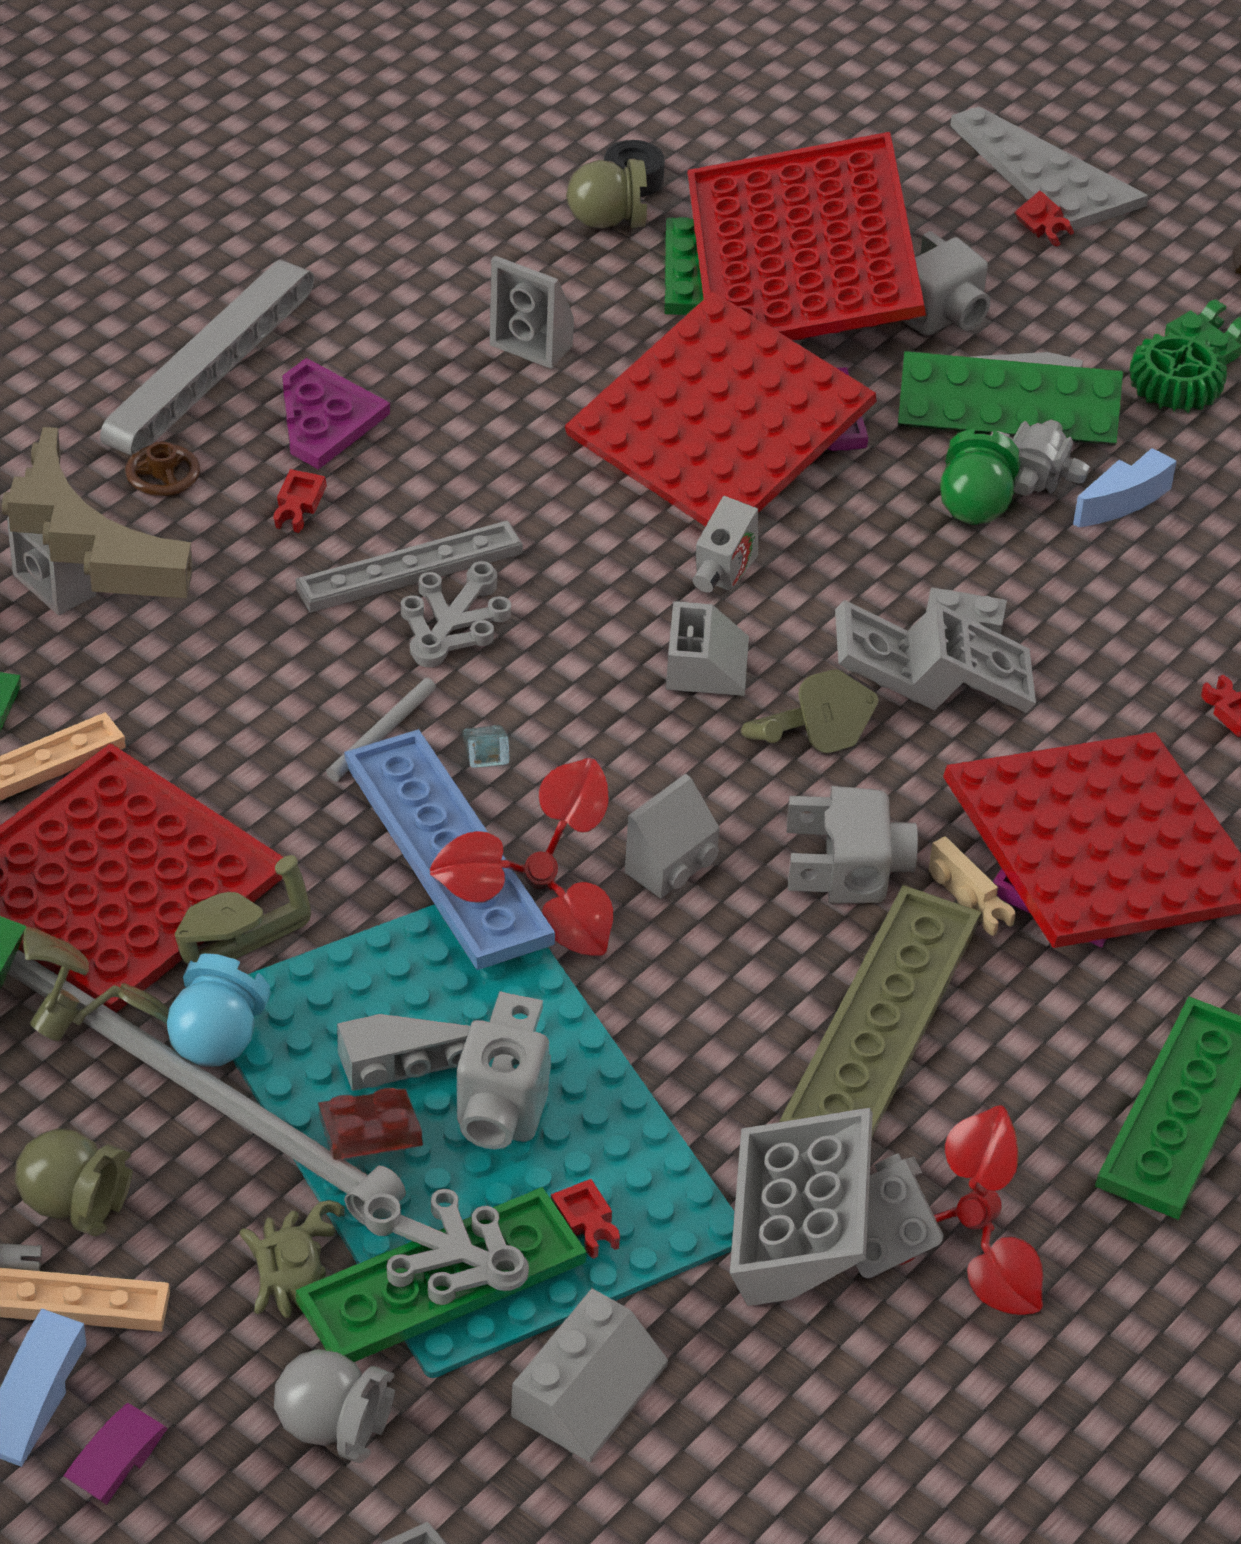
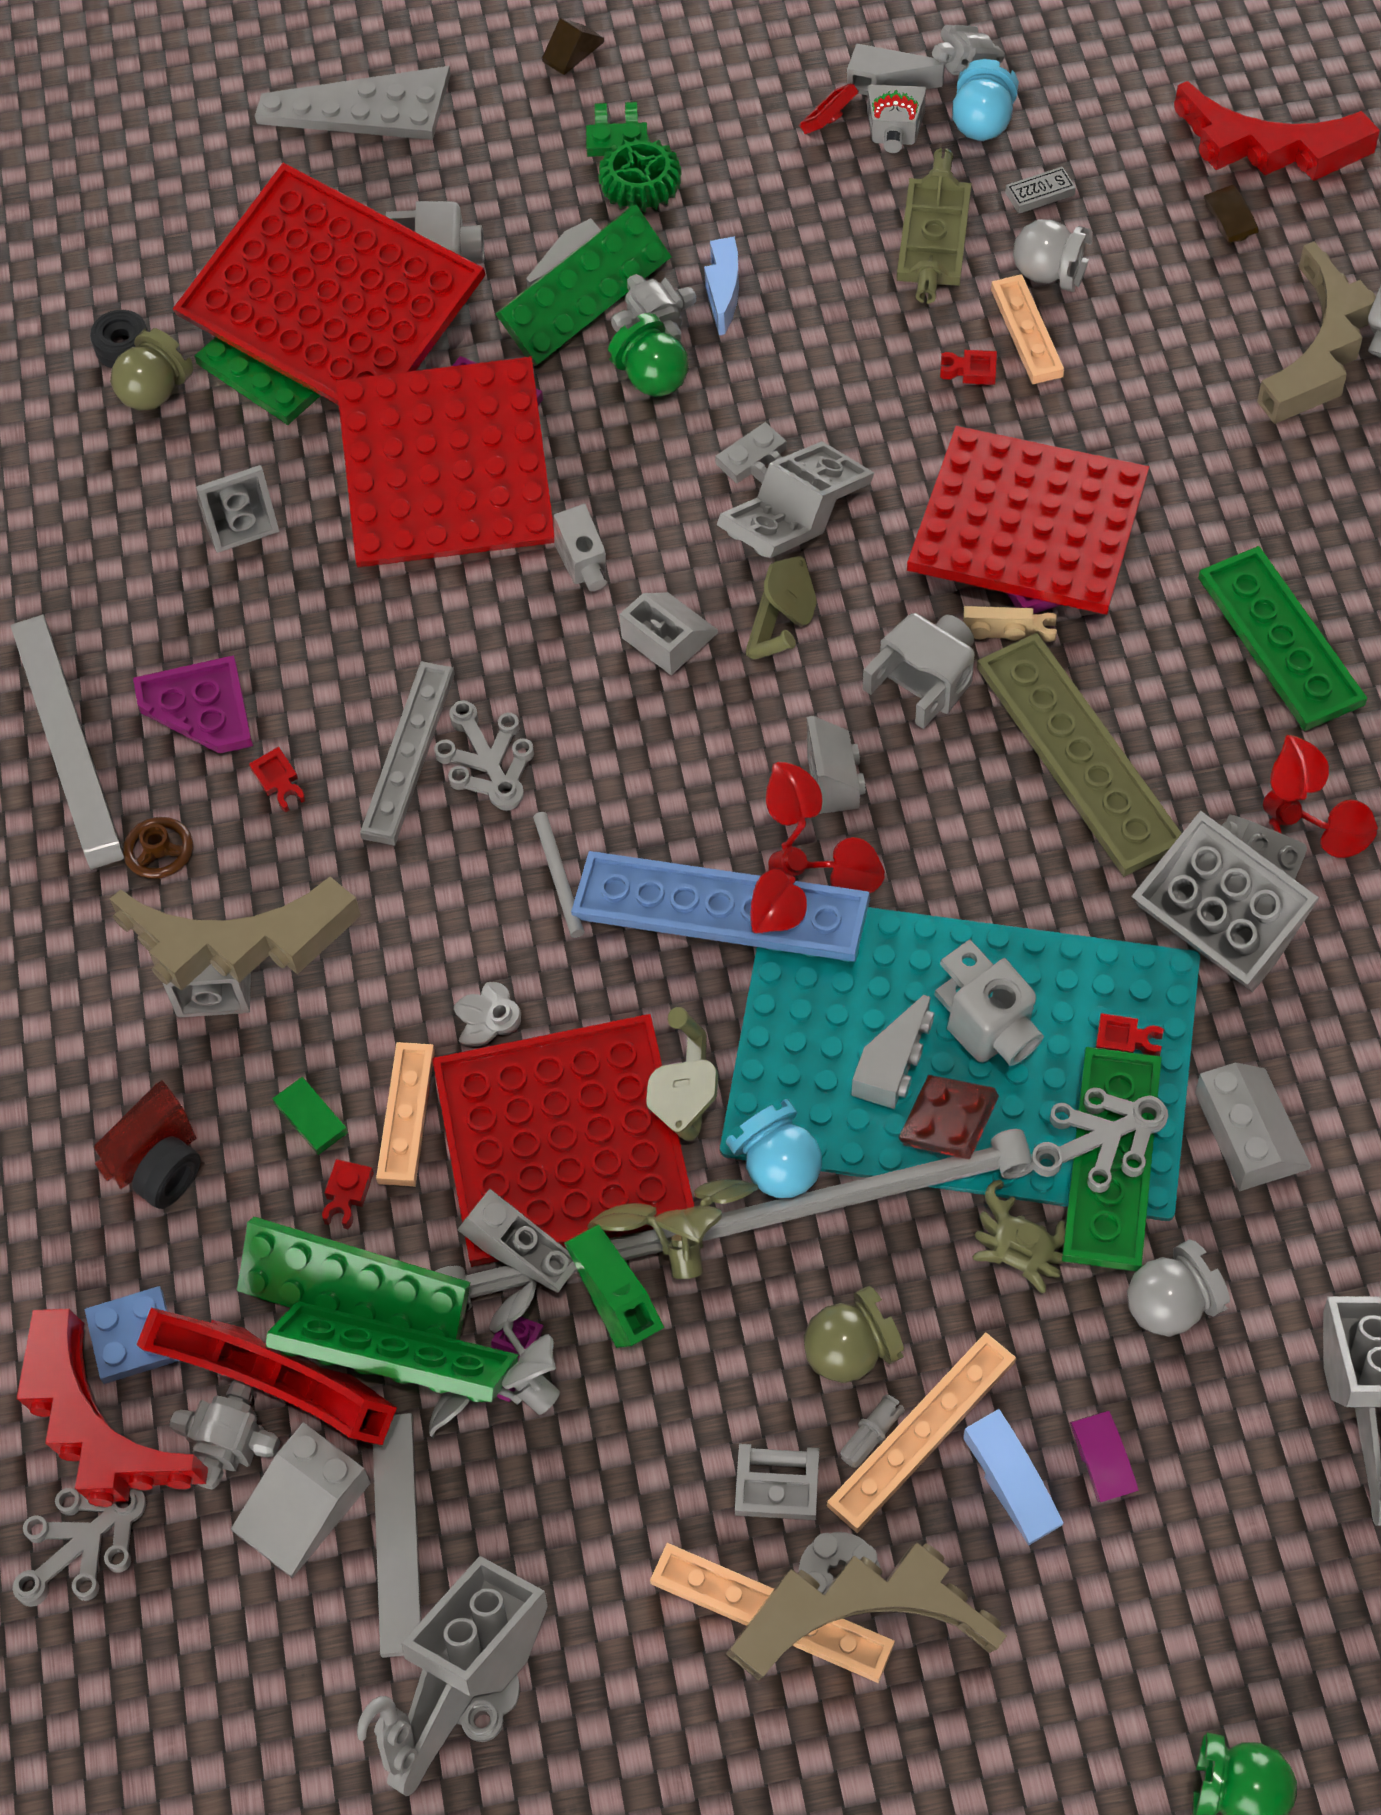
camera: 45 degrees left, 15 degrees up
clear light blue slope [462,725,510,768] -> none
red plate [1014,190,1074,247] -> none
none -> light grey plate [454,982,521,1046]

